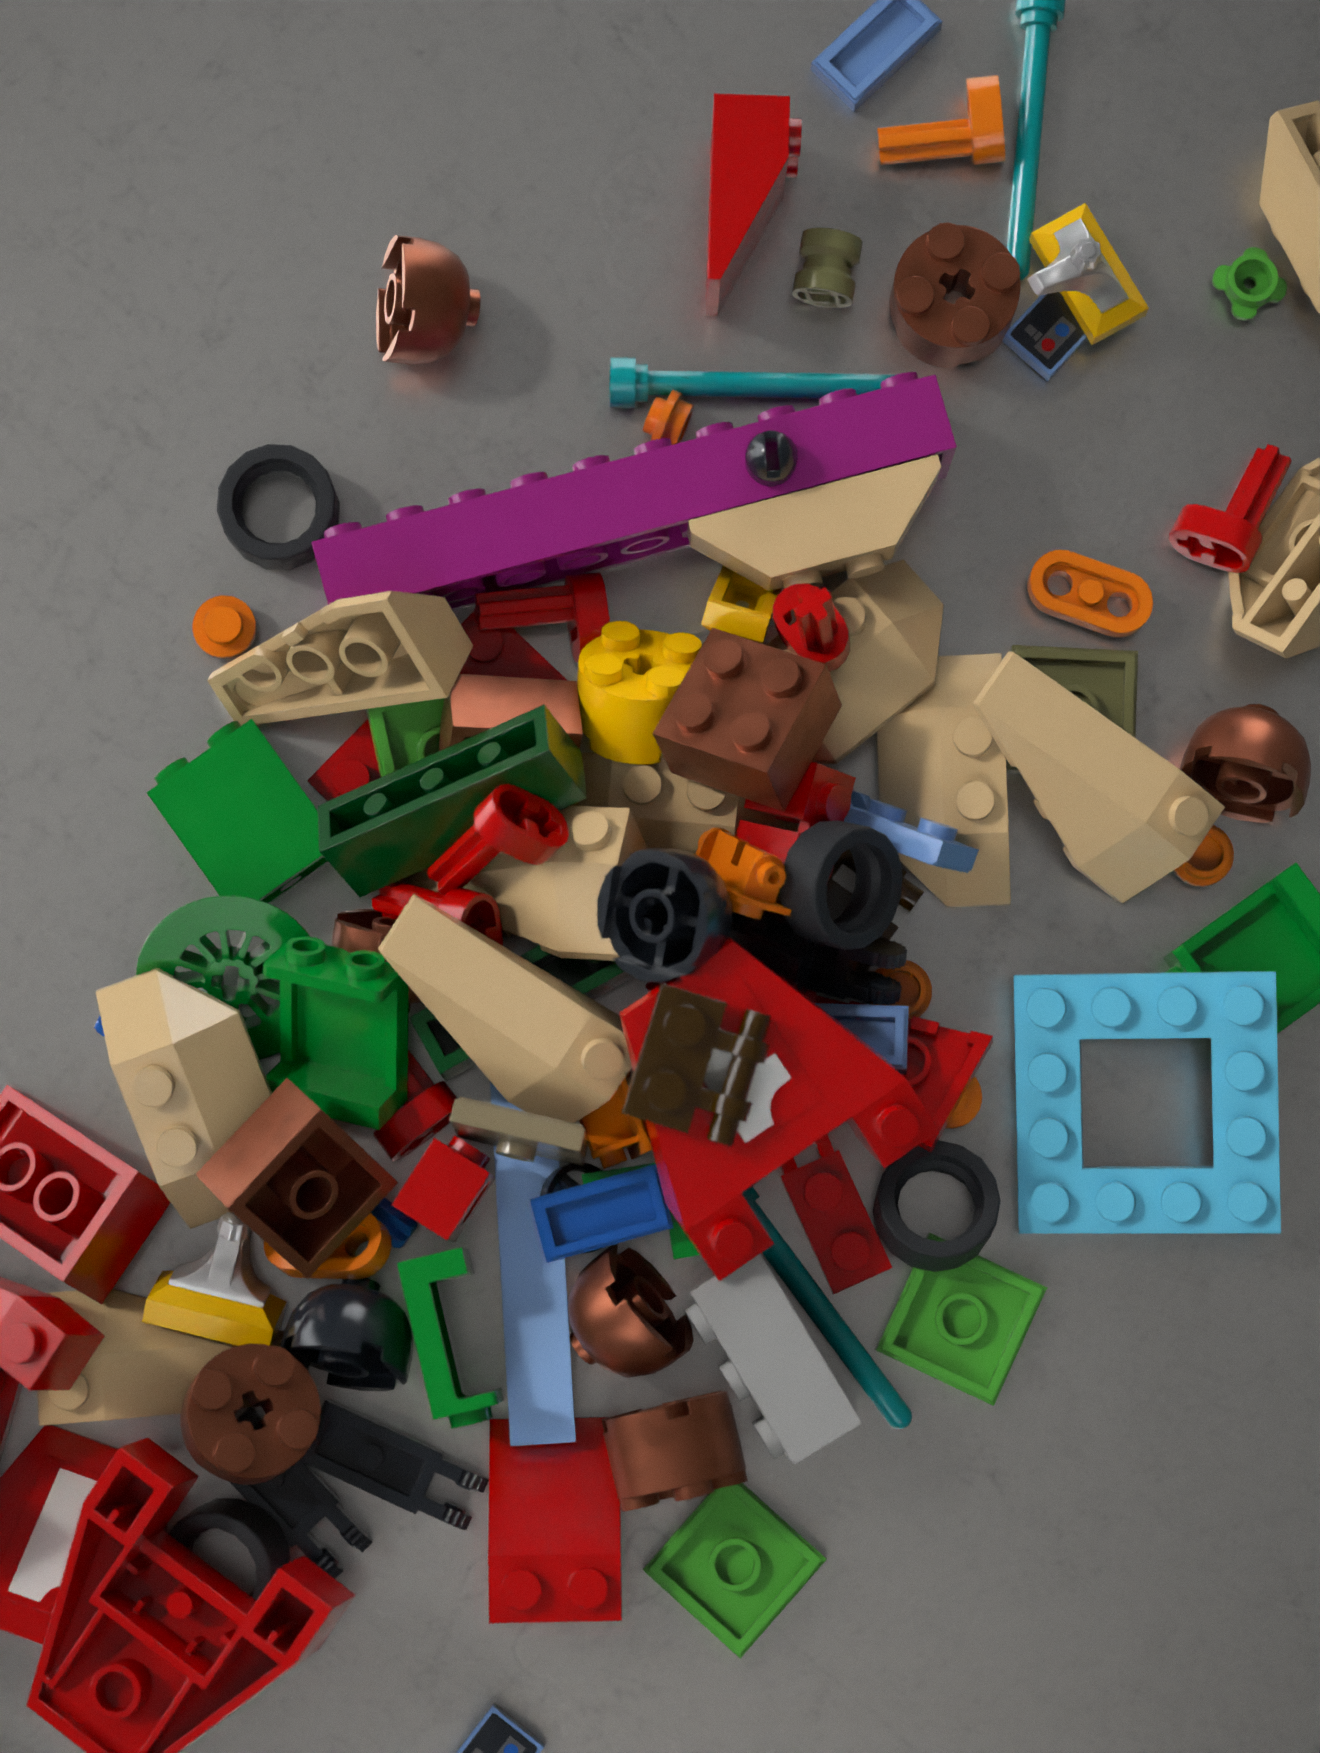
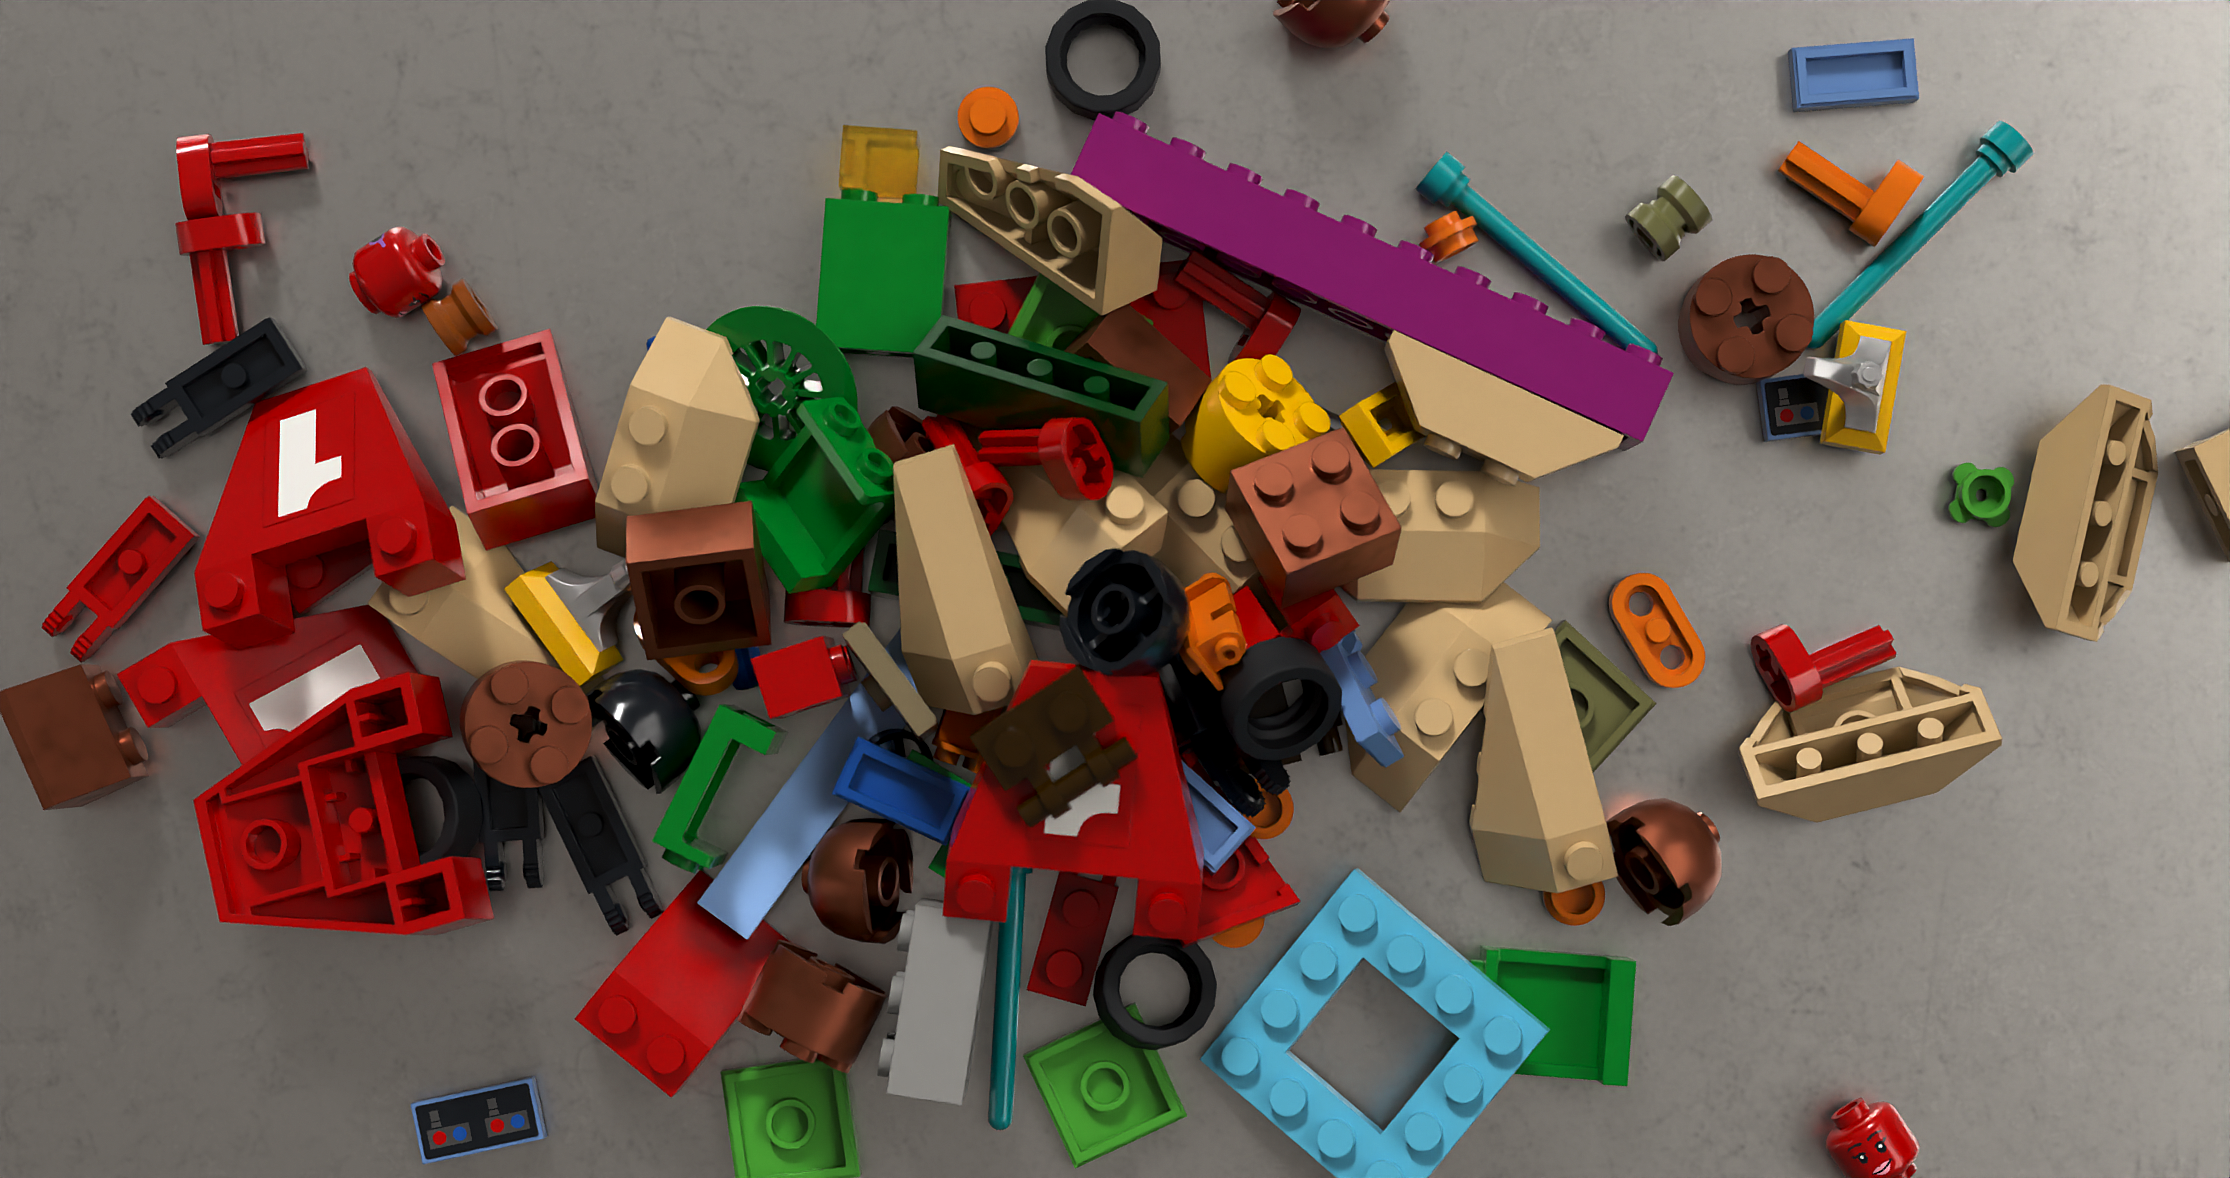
camera: 45 degrees right, 5 degrees up
red slope [705,93,802,316] -> none
black hinge [745,430,798,486] -> none
red piece [773,583,850,672] -> none
none -> clear yellow panel [839,125,921,200]

